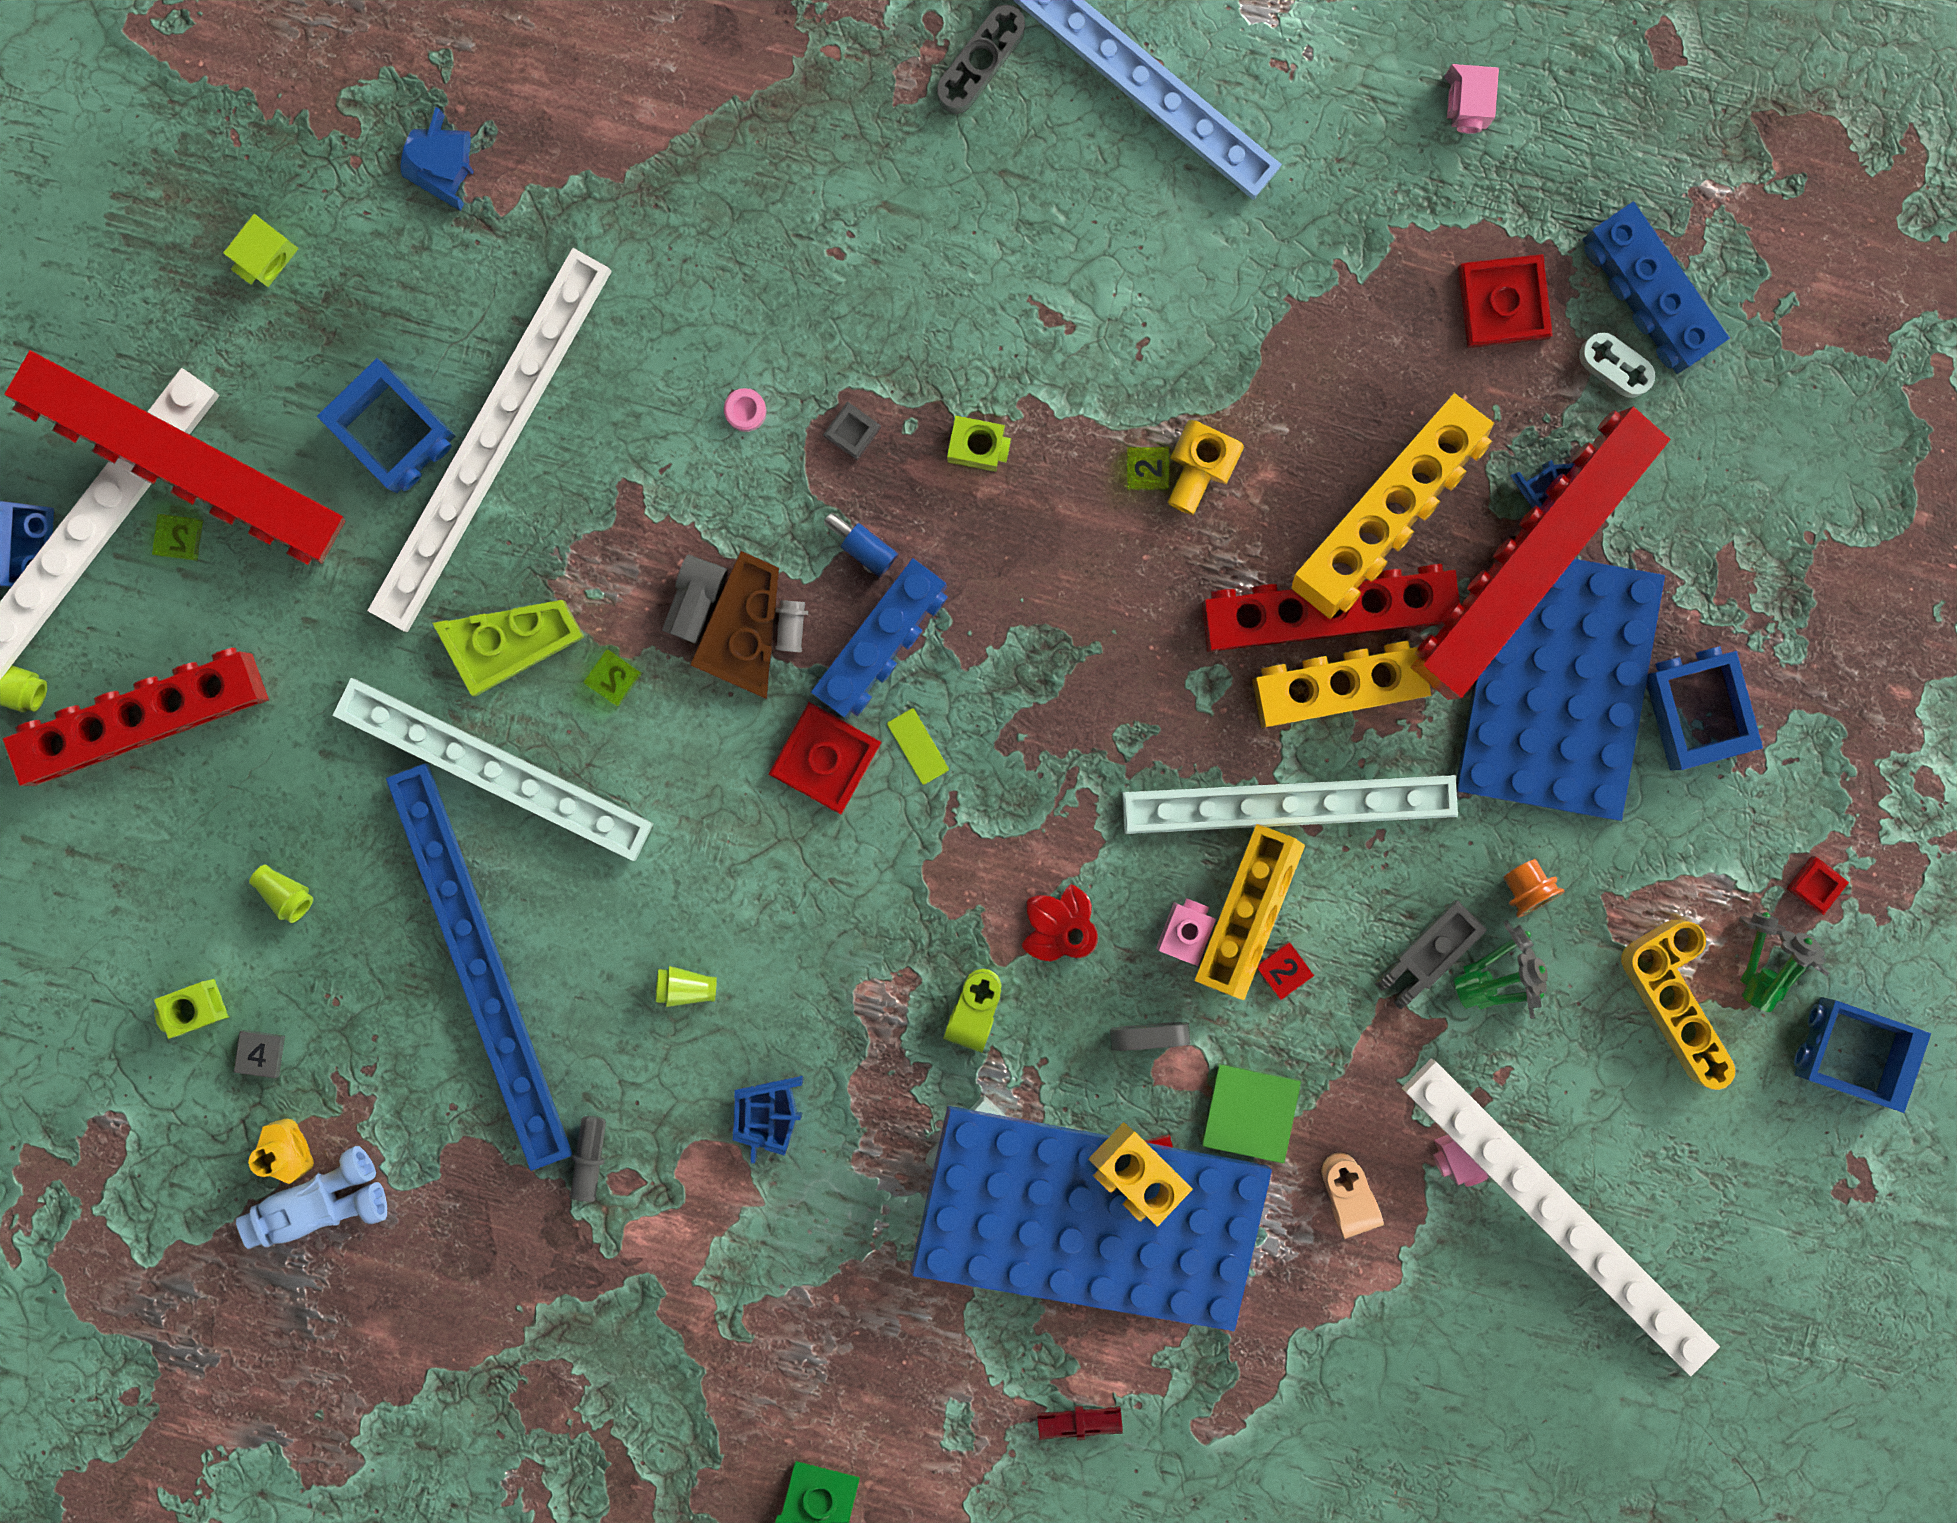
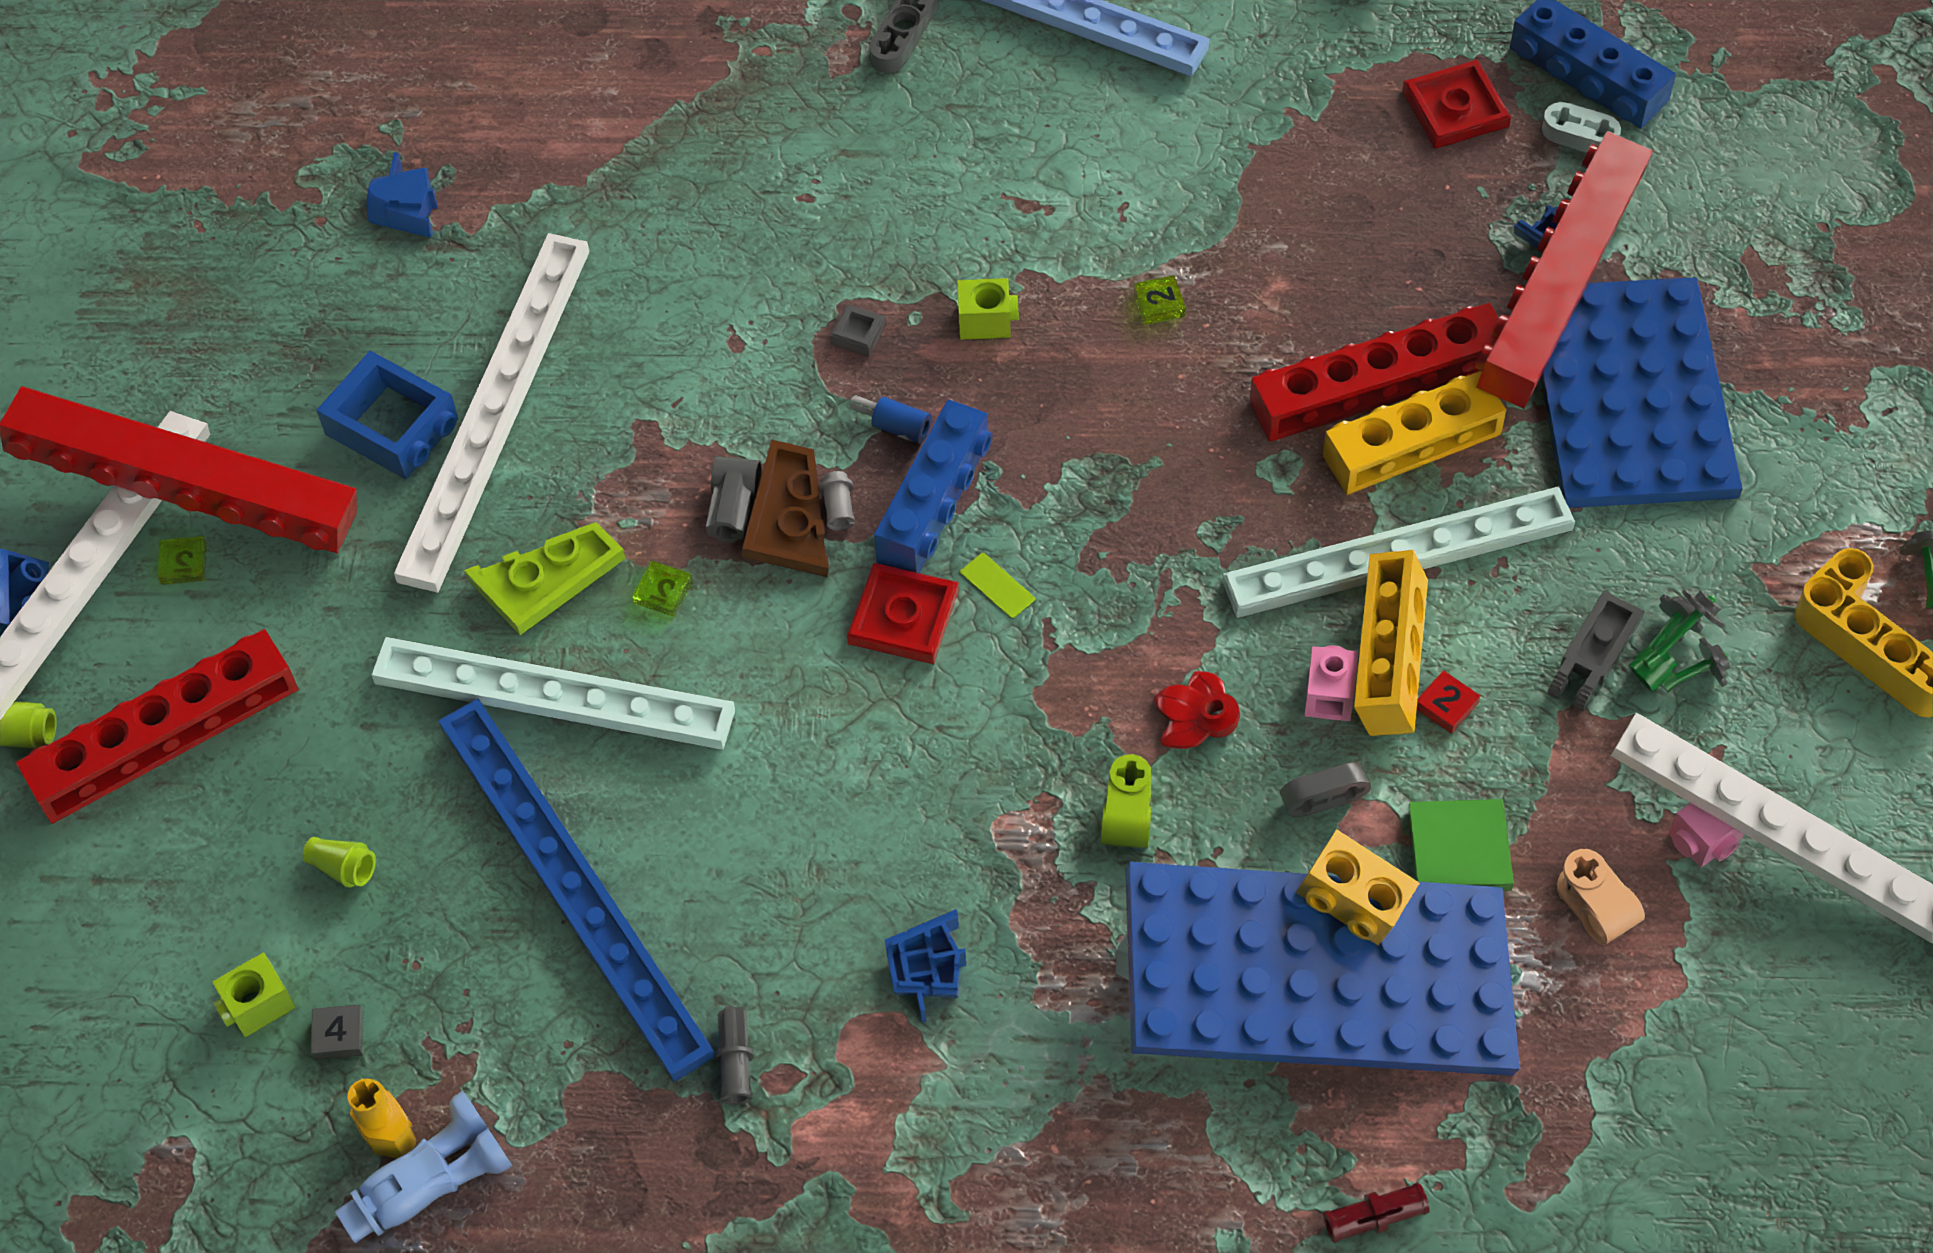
camera: 10 degrees left, 30 degrees down
lime brick [223,214,299,287] -> none
lime cone [655,966,717,1007] -> none
bright pink tile [724,388,767,432] -> none
yellow piece [1167,420,1244,515] -> none
yellow brick [1291,393,1494,619] -> none
orange piece [1503,859,1565,918] -> none
blue window [1646,646,1763,771] -> none

